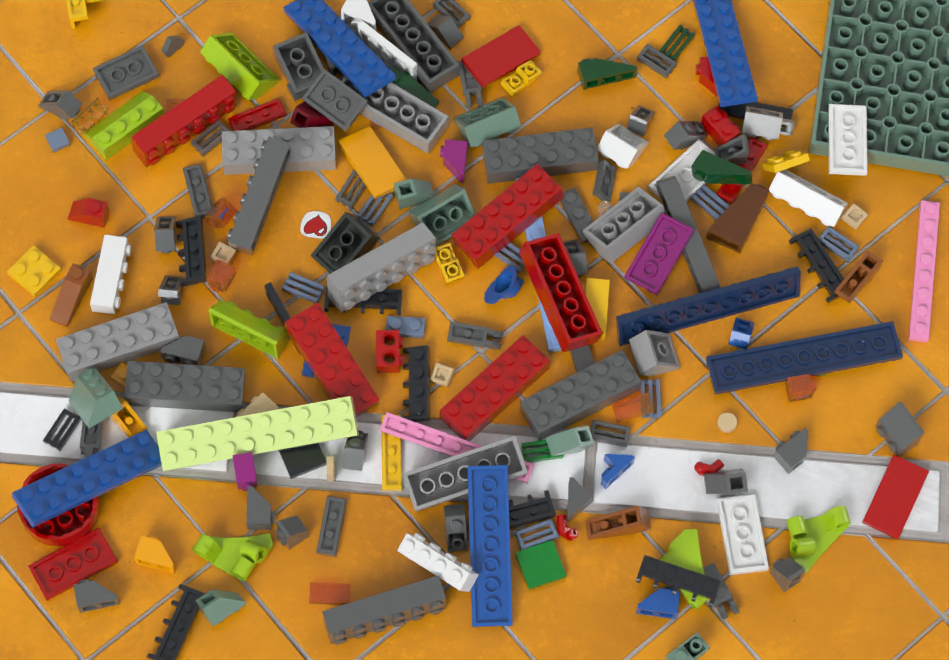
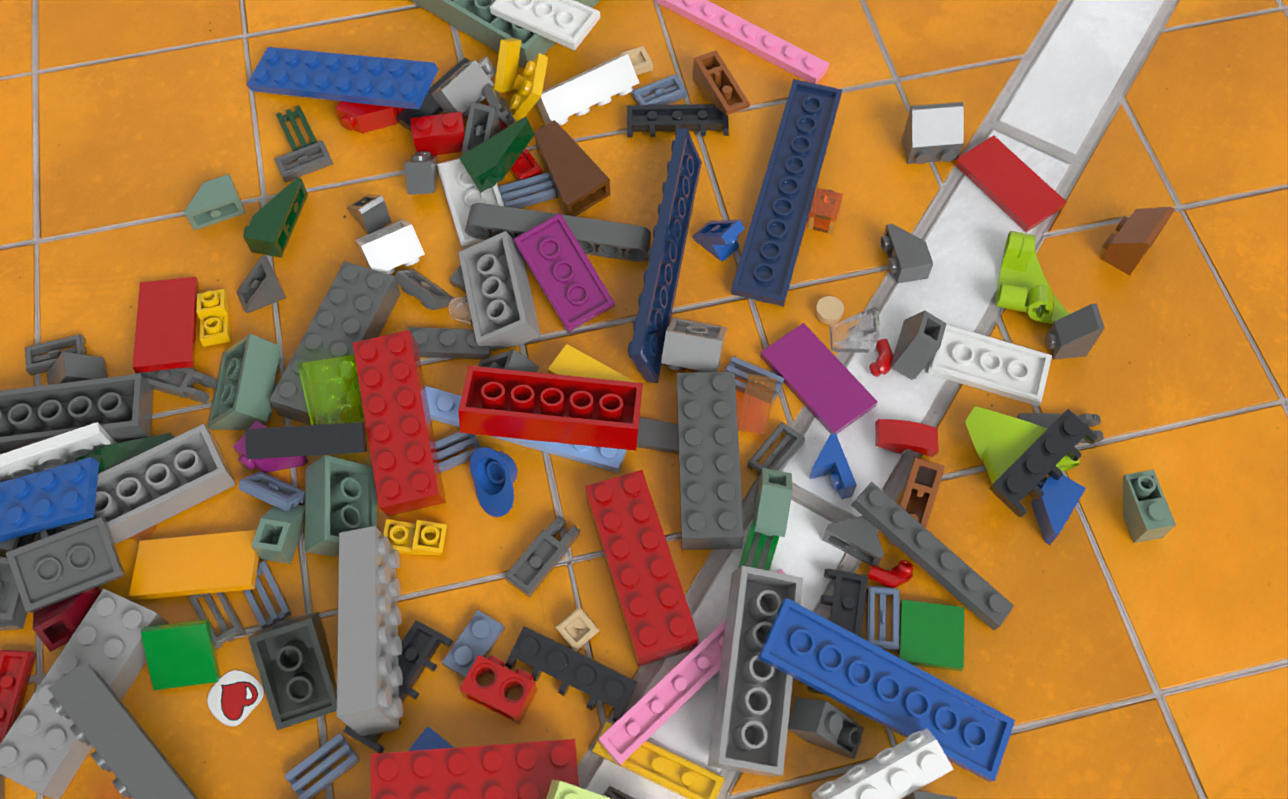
camera: 60 degrees left, 5 degrees down
none -> green tile [141,619,221,691]
none -> sand green slope [184,174,245,230]
none -> dark grey slope [236,256,286,313]
none -> sand blue tile [239,471,305,512]
none -> black tile [245,422,367,459]
none -> clear neon green plate [298,355,368,441]
none -> dark grey tile [483,83,516,126]
none -> yellow tile [494,38,522,93]
none -> magenta tile [760,323,878,435]
none -> clear slope [830,307,880,353]
none -> dark grey plate [851,481,1014,631]
none -> red slope [875,419,939,457]
none -> dark orange slope [1101,207,1175,276]

